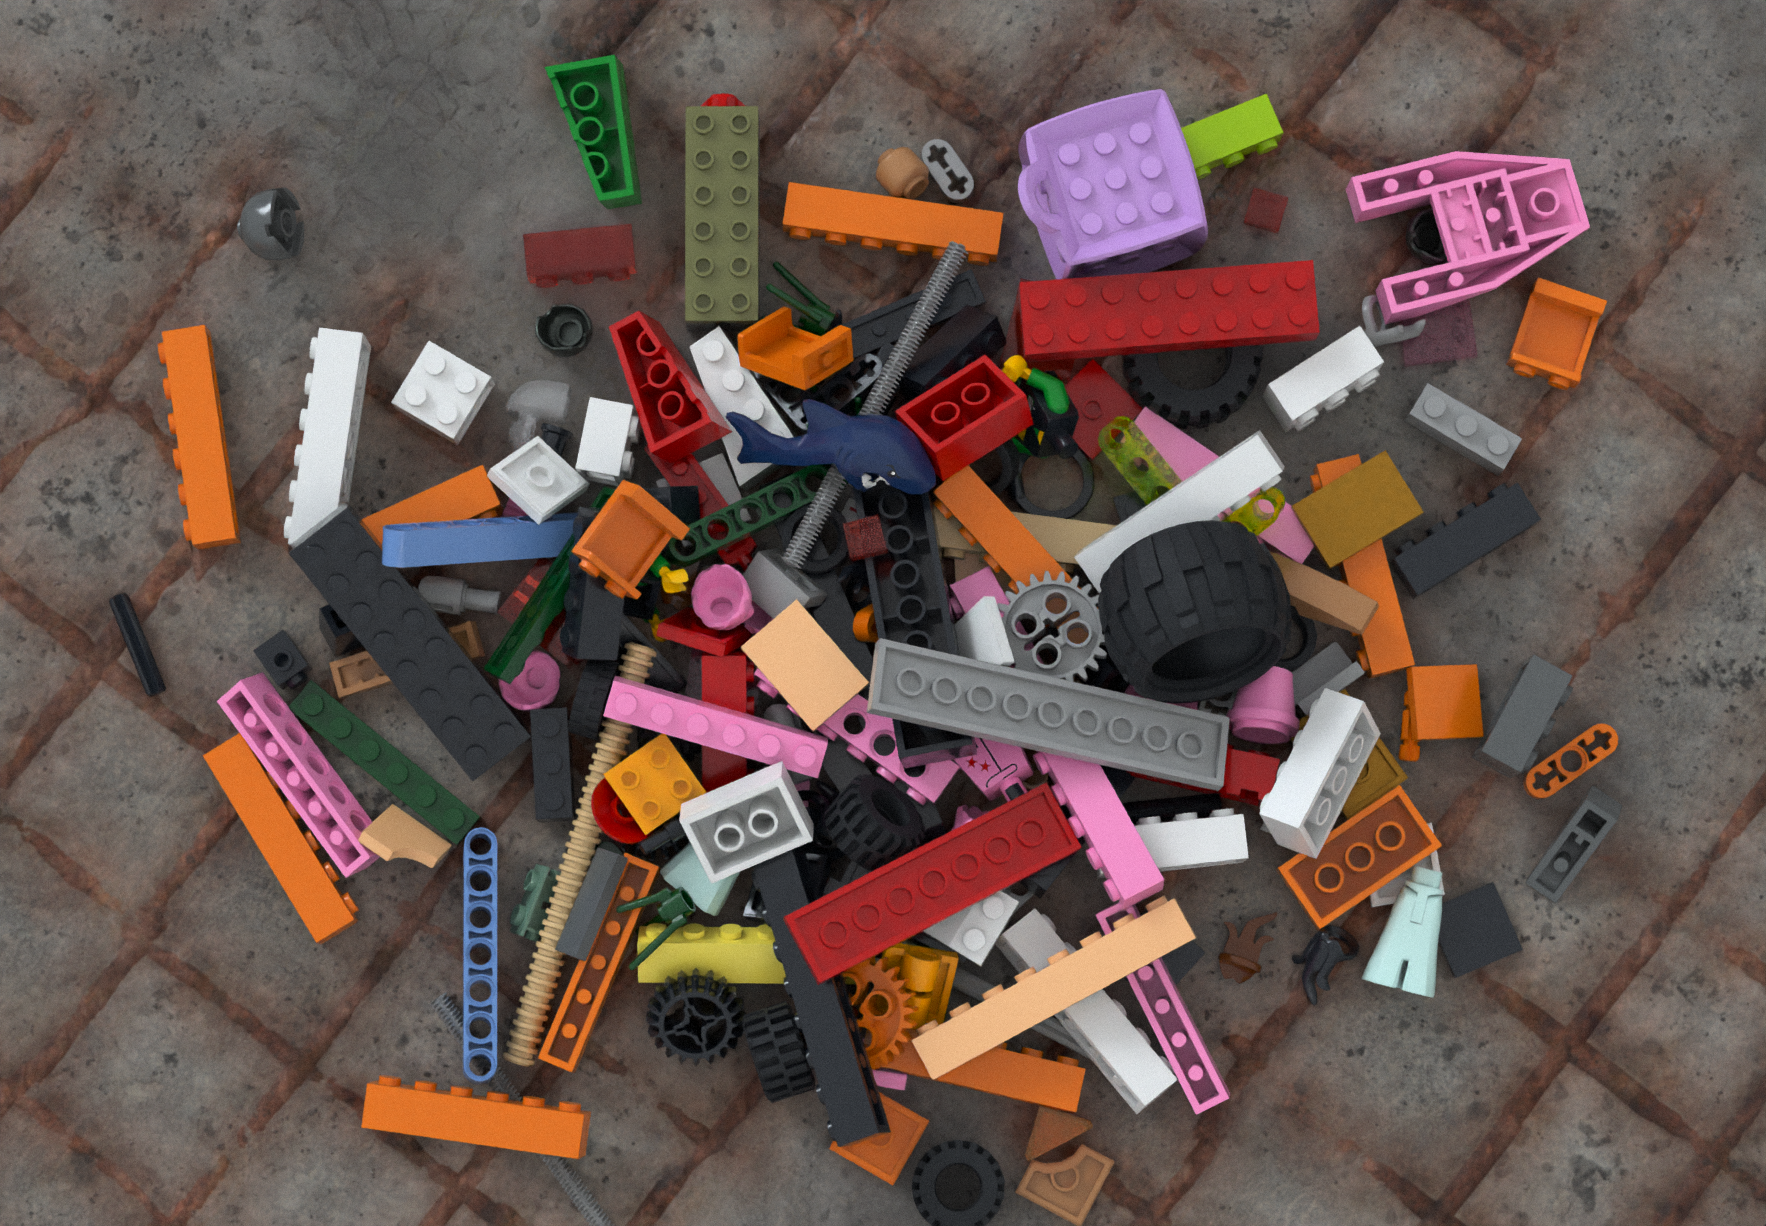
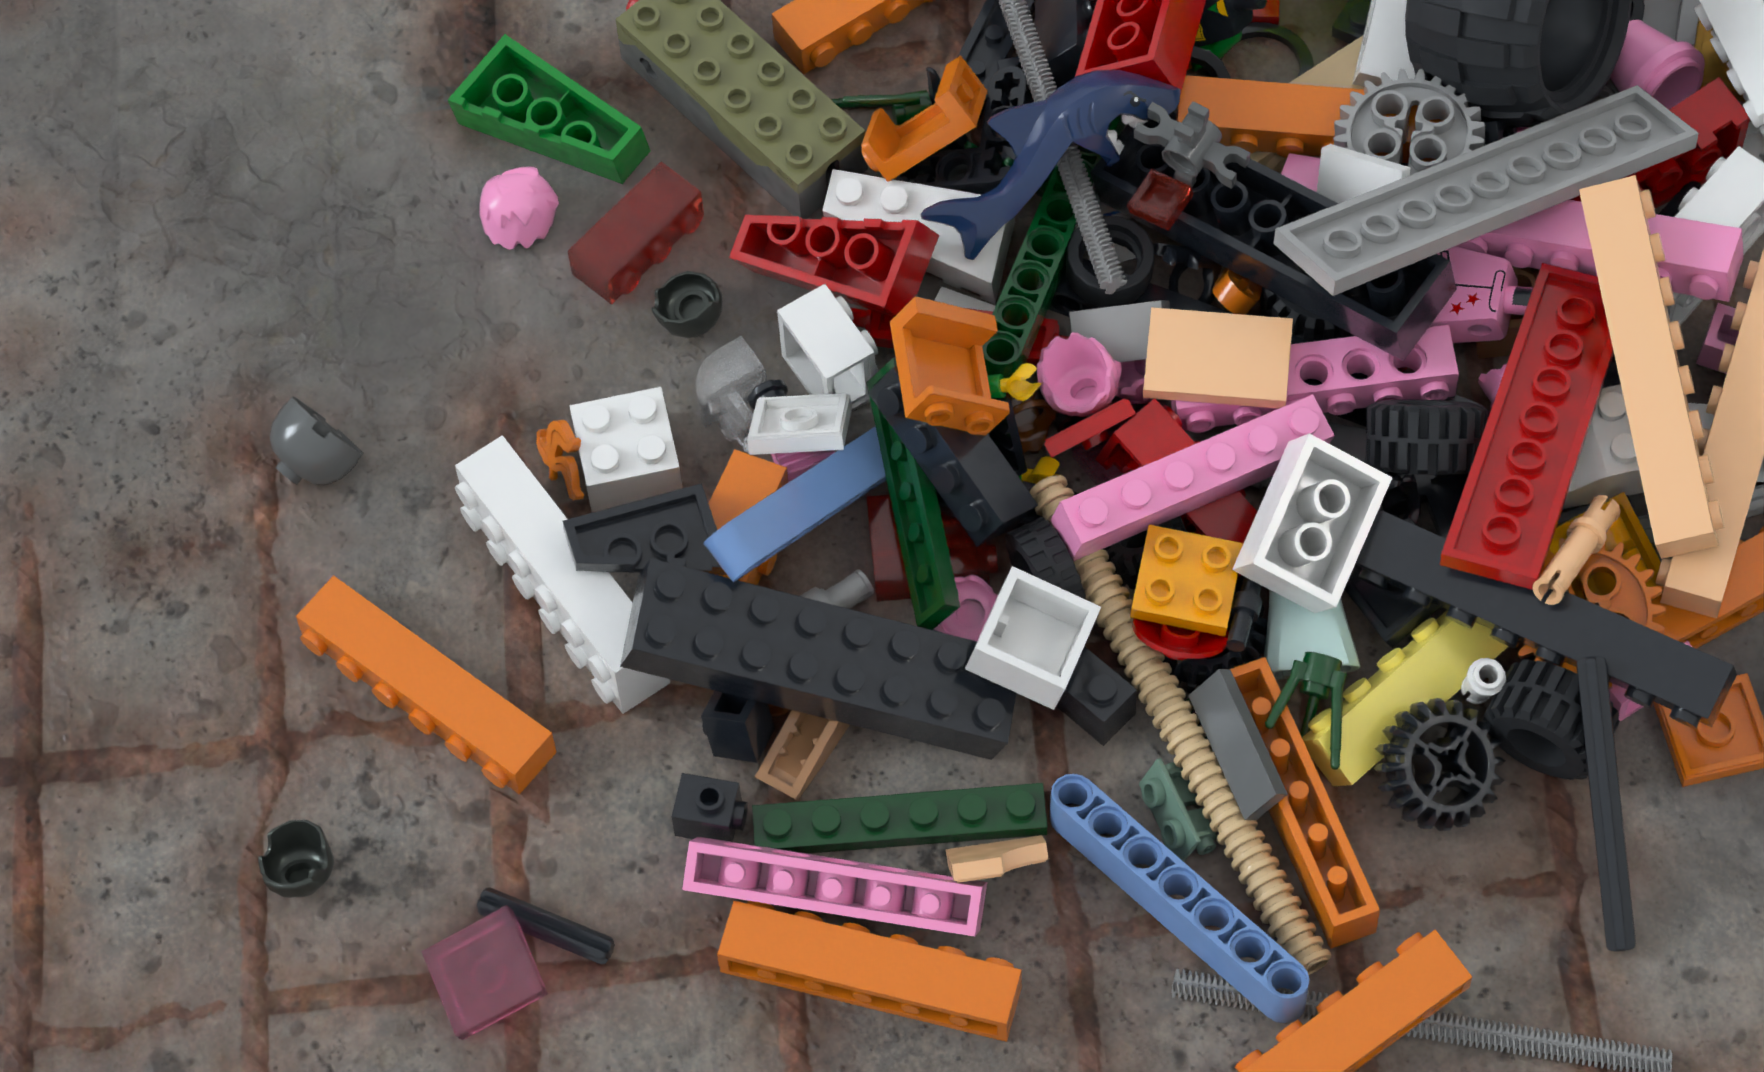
camera: 40 degrees left, 20 degrees down
none -> pearl dark grey hair [258,820,334,898]
none -> clear pink tile [421,905,548,1040]
none -> bright pink hair [479,167,559,250]
none -> orange piece [536,420,584,500]
none -> black wing [563,483,727,575]
none -> white piece [965,566,1101,710]
none -> dark grey pin [1134,101,1250,189]
none -> white pin [1461,658,1506,704]
none -> light nougat pin [1533,495,1621,605]
none -> black axle [1576,656,1636,952]
none -> light nougat brick [1579,175,1725,559]

